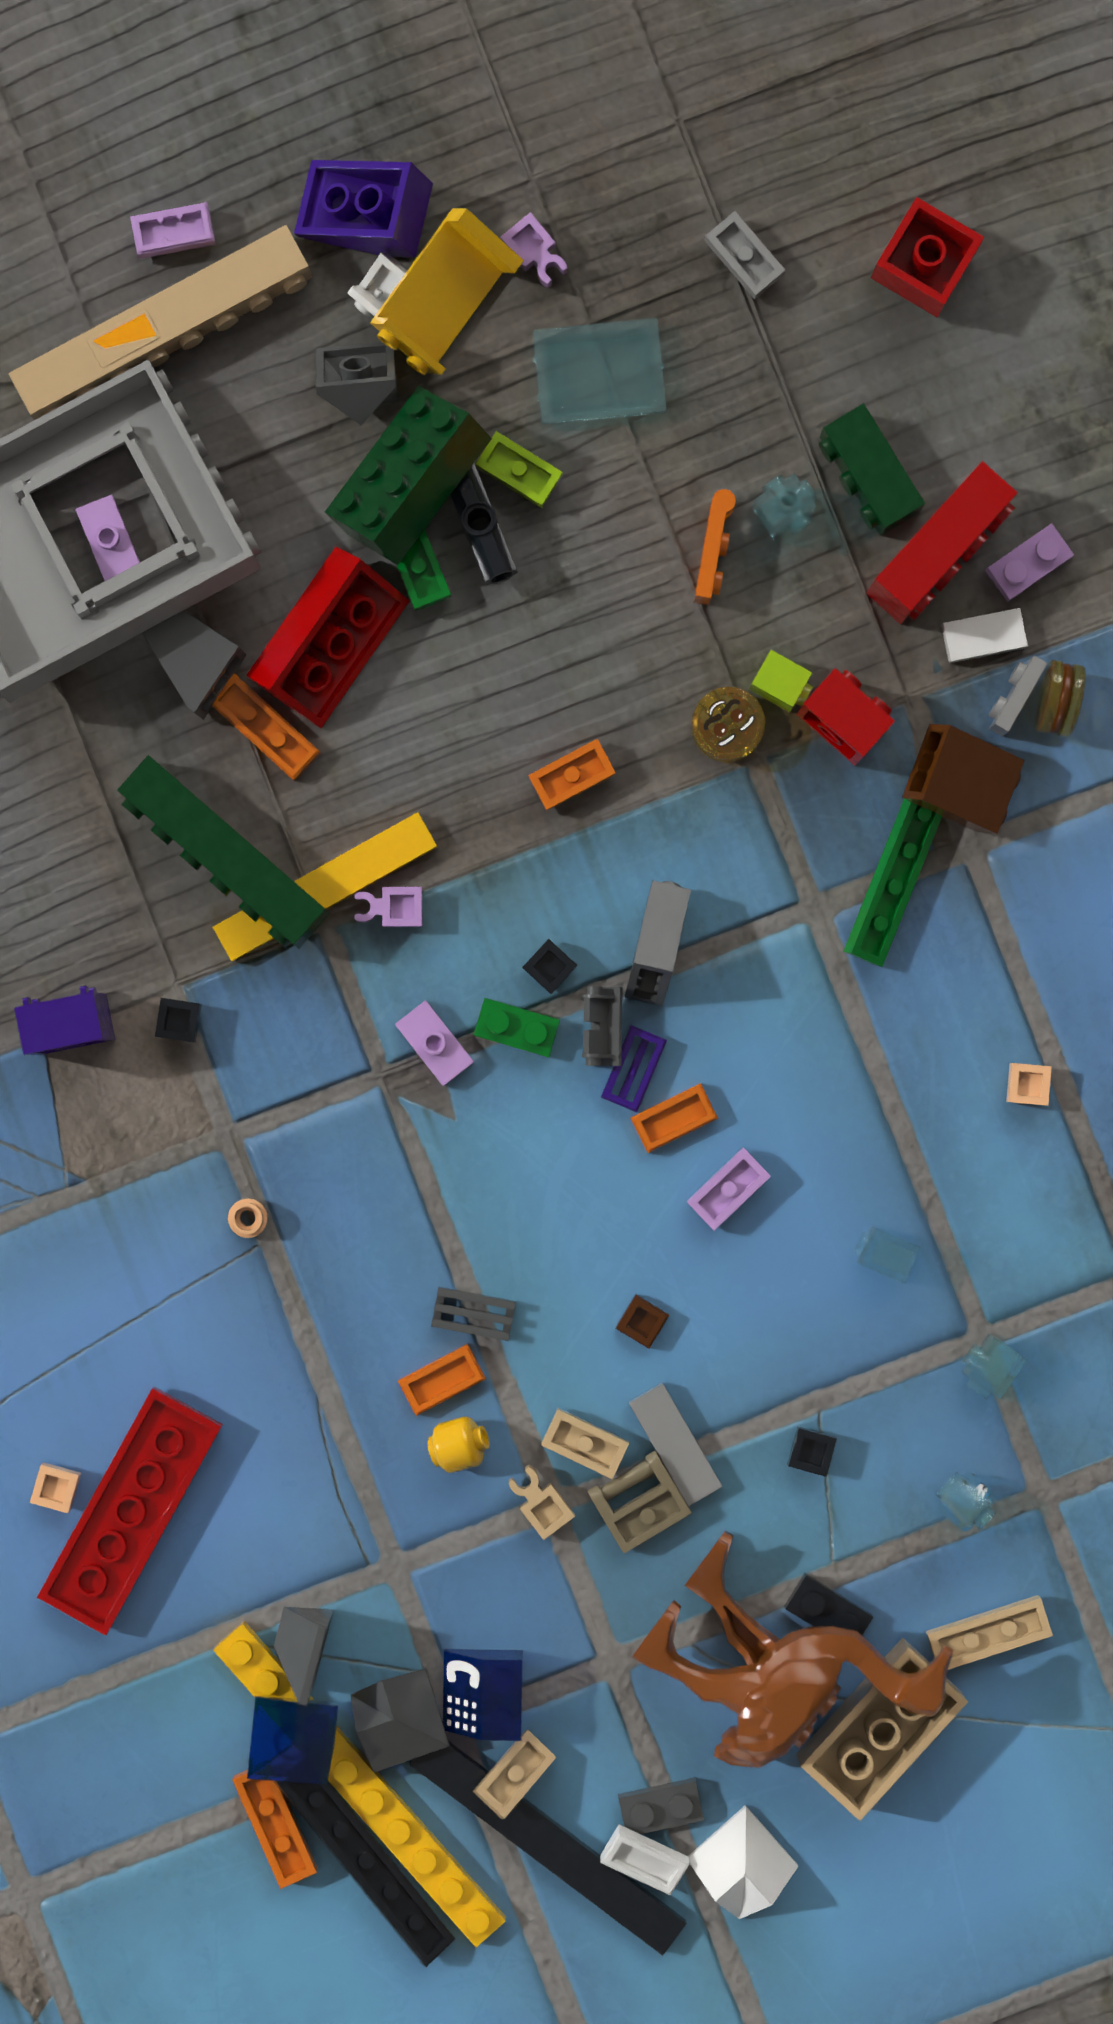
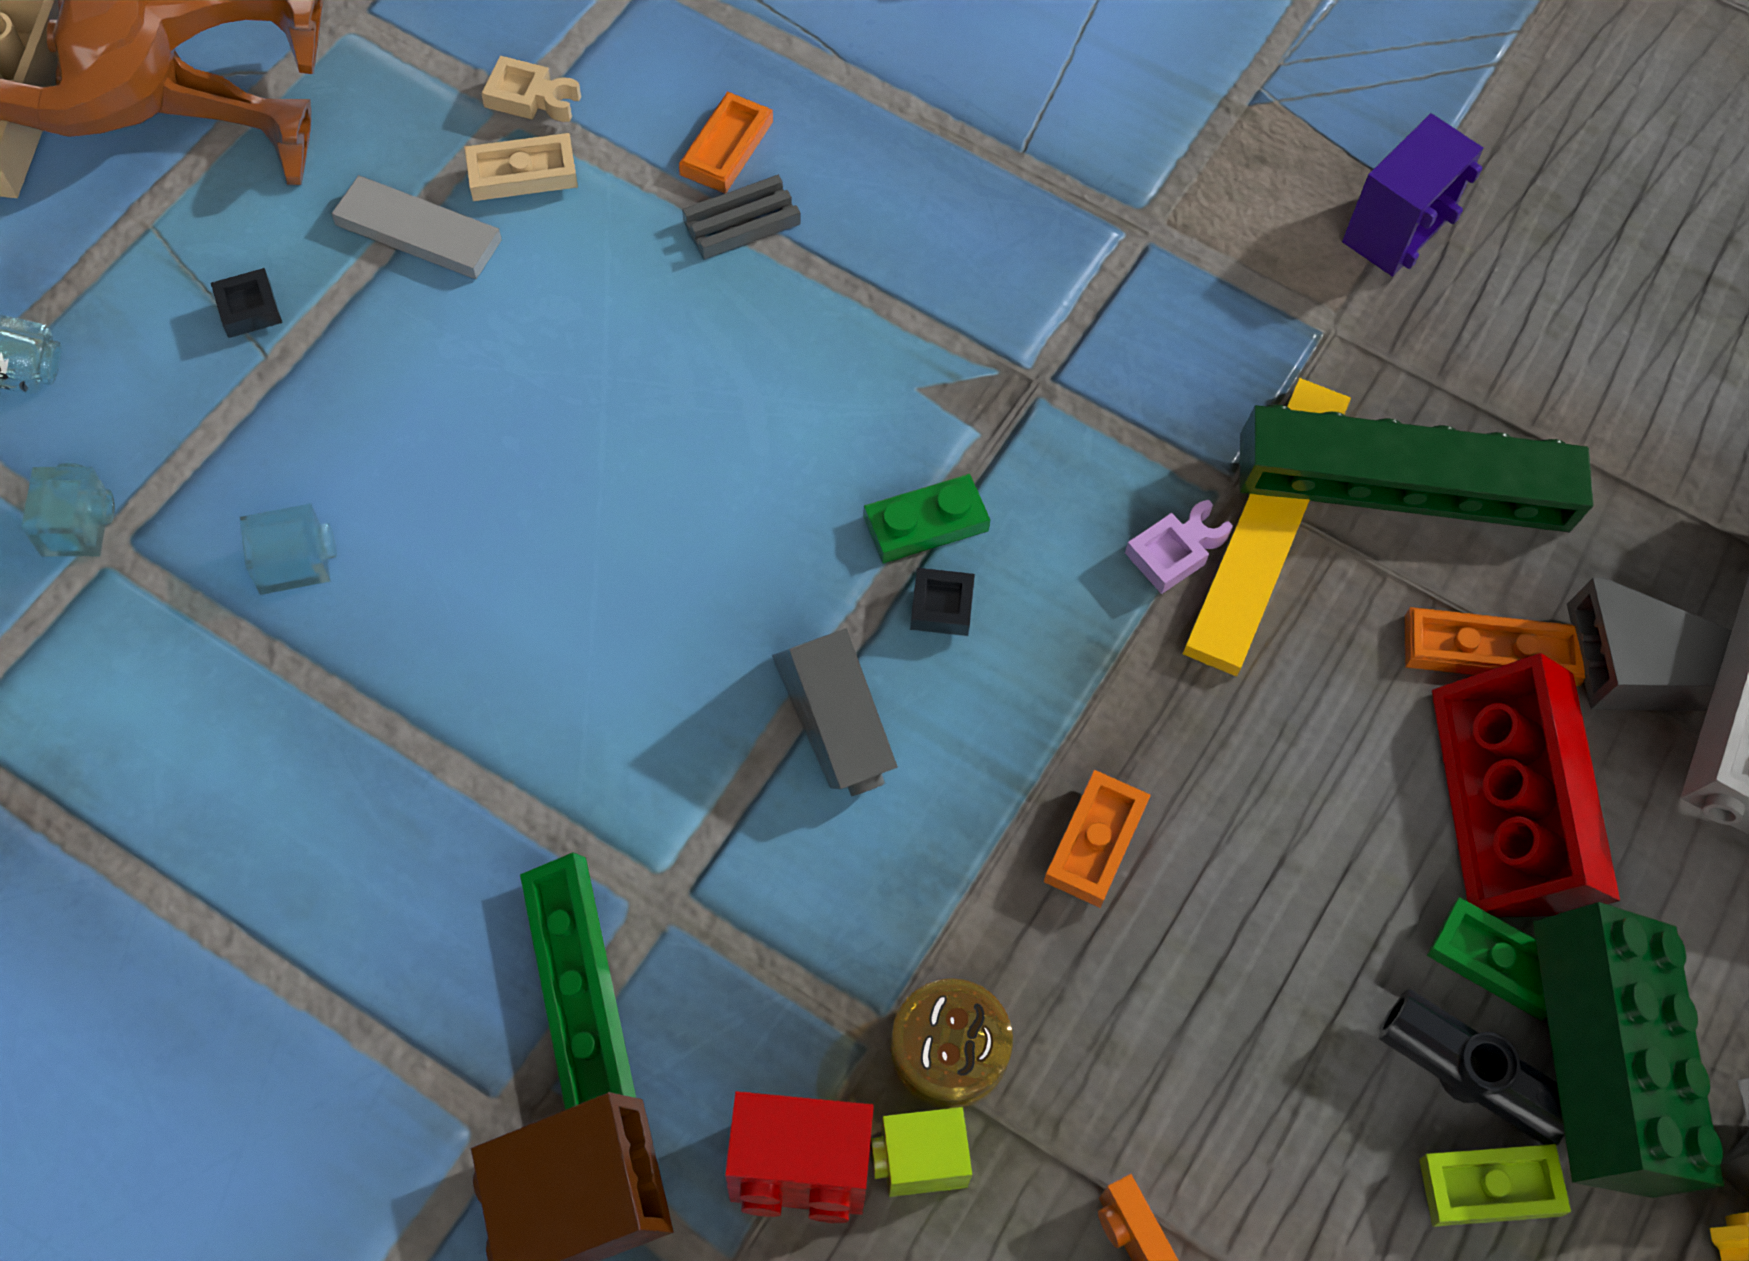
camera: 140 degrees right, 25 degrees down
black plate [155,998,202,1043] -> none
light nougat plate [228,1198,268,1238] -> none
lavender plate [395,1000,474,1086] -> none
yellow head [428,1416,489,1473] -> none
dark grey hinge [582,986,623,1066] -> none
dark tan plate [587,1450,692,1554] -> none
dark purple tile [601,1025,667,1113] -> none
reddish brown tile [615,1294,669,1349] -> none
orange tile [630,1083,718,1153] -> none
lavender plate [686,1147,771,1231] -> none
black plate [784,1573,873,1635] -> none
light nougat plate [1006,1063,1052,1106] -> none

